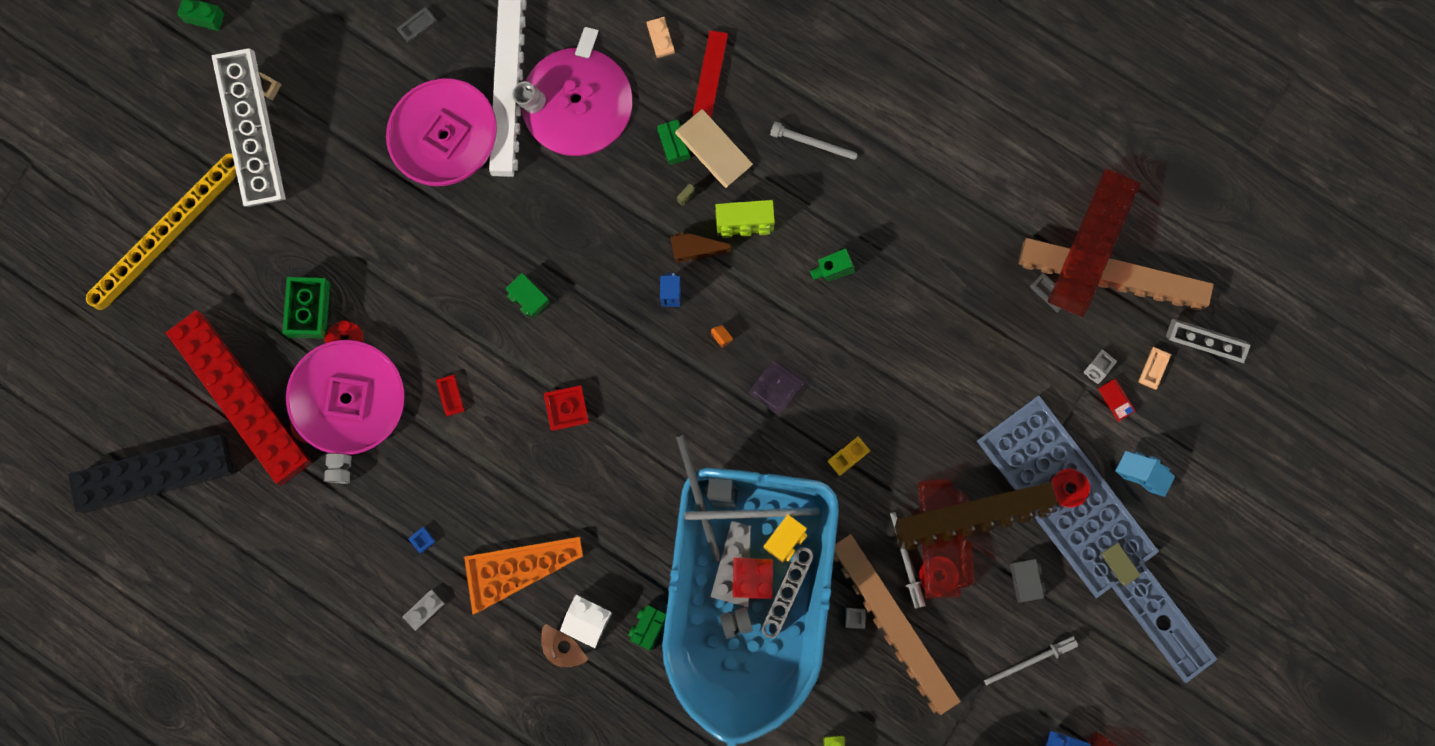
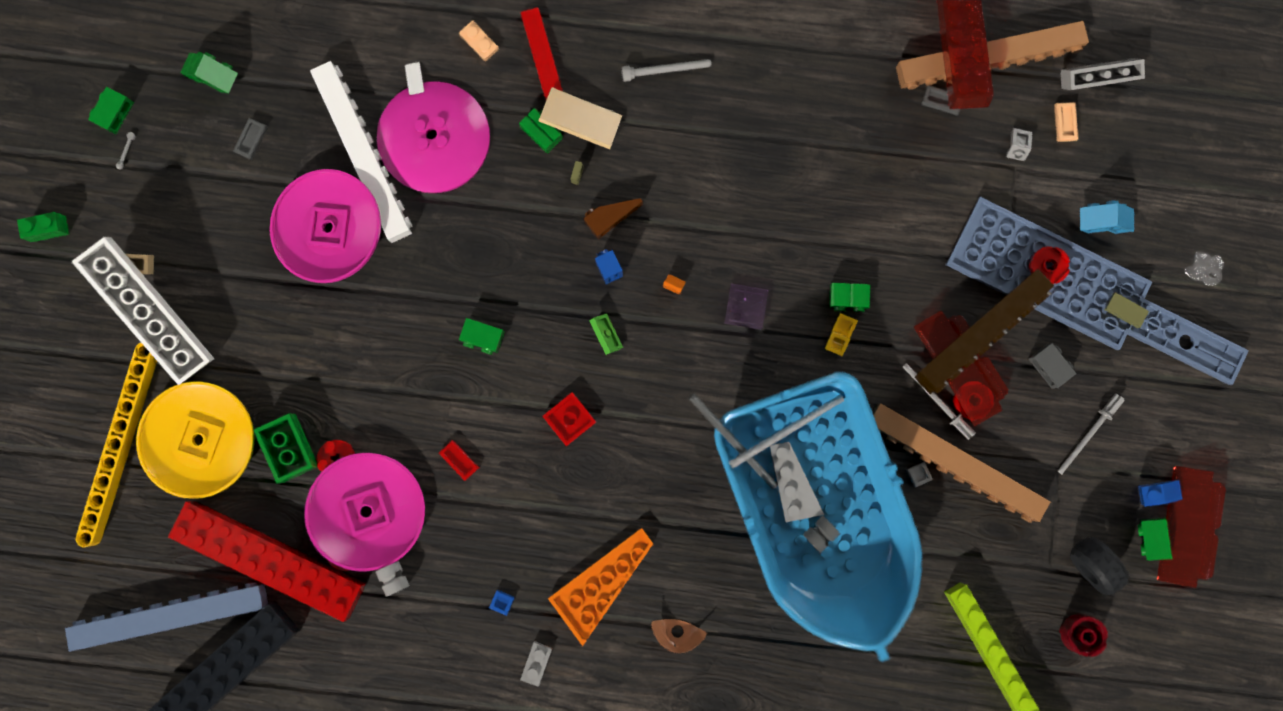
camera: 30 degrees left, 5 degrees up
light grey wheel [512,81,546,113] -> none
white slope [560,595,612,648] -> none
green brick [628,605,666,651] -> none
dark grey brick [705,478,738,508] -> none
lime brick [715,200,775,238] -> none
red plate [732,558,773,599] -> none
light grey beam [762,547,813,638] -> none
yellow brick [764,514,807,563] -> none
green torso [810,249,856,282] -> none
red tile [1098,379,1136,422] -> none
none -> sand blue brick [65,582,268,652]
none -> yellow dish [136,382,254,498]
none -> bright green plate [589,313,623,355]
none -> green brick [829,283,870,312]
none -> clear plate [1184,251,1224,286]

